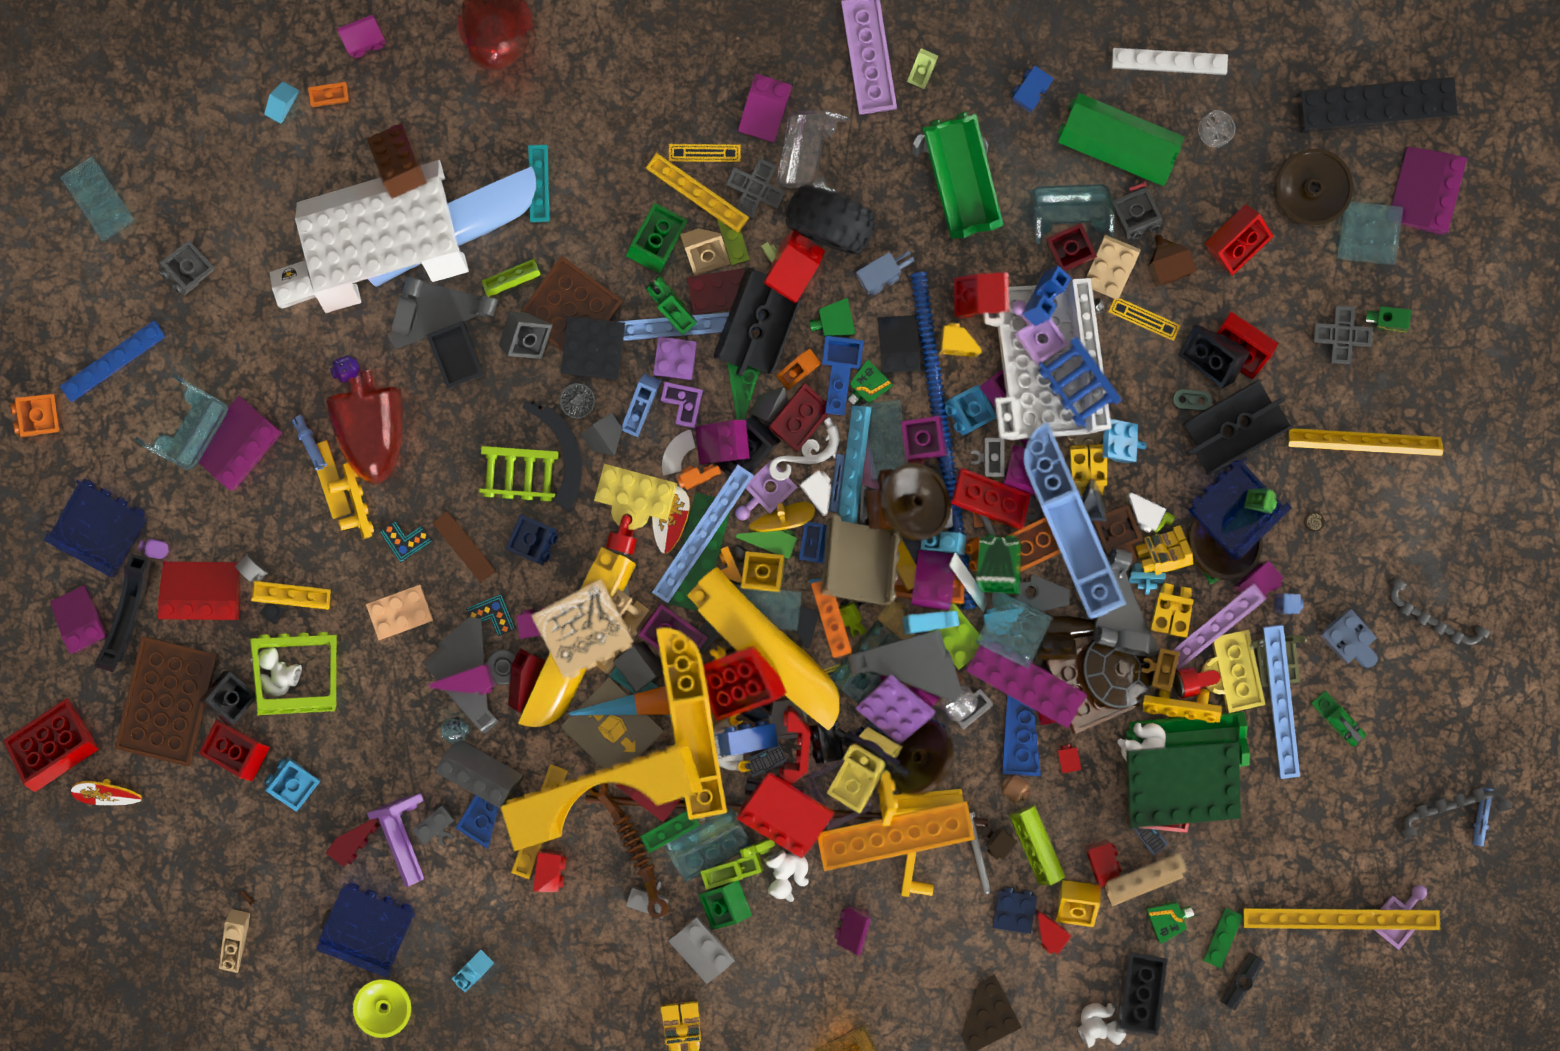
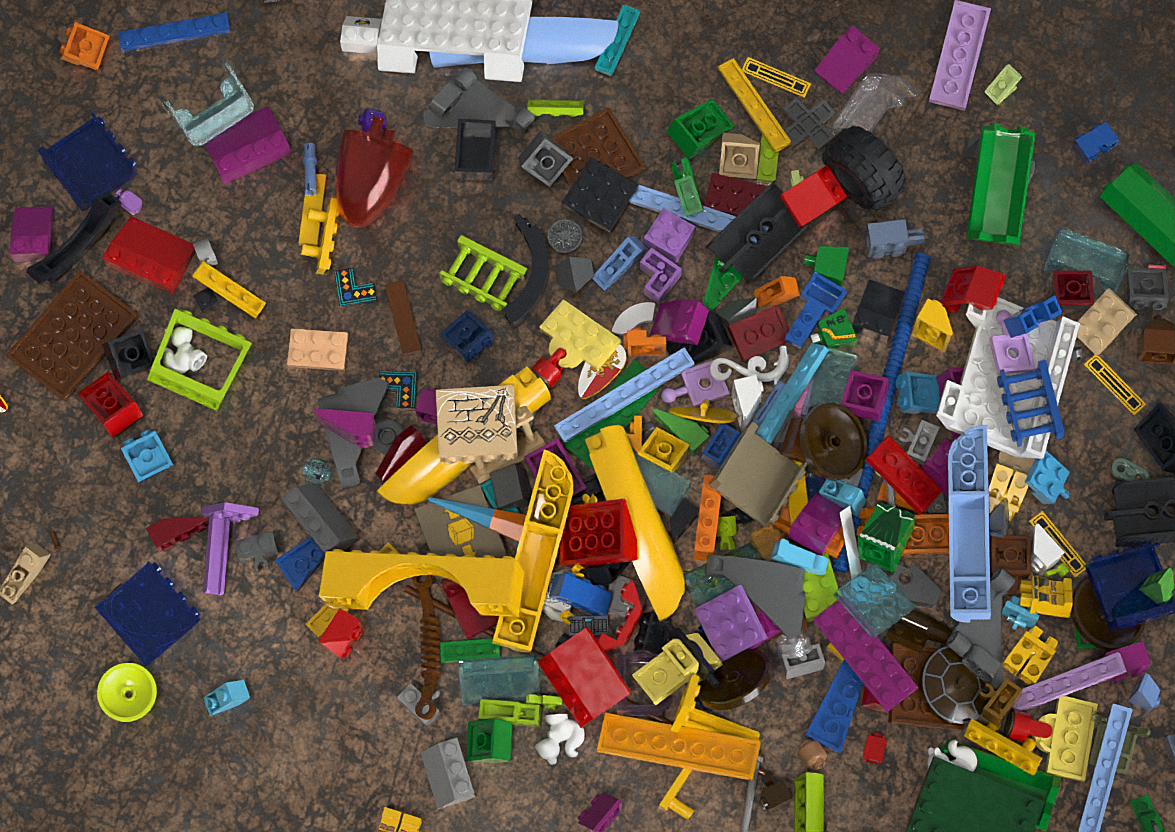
camera: 25 degrees right, 15 degrees down
none -> sticker [1029,511,1089,577]

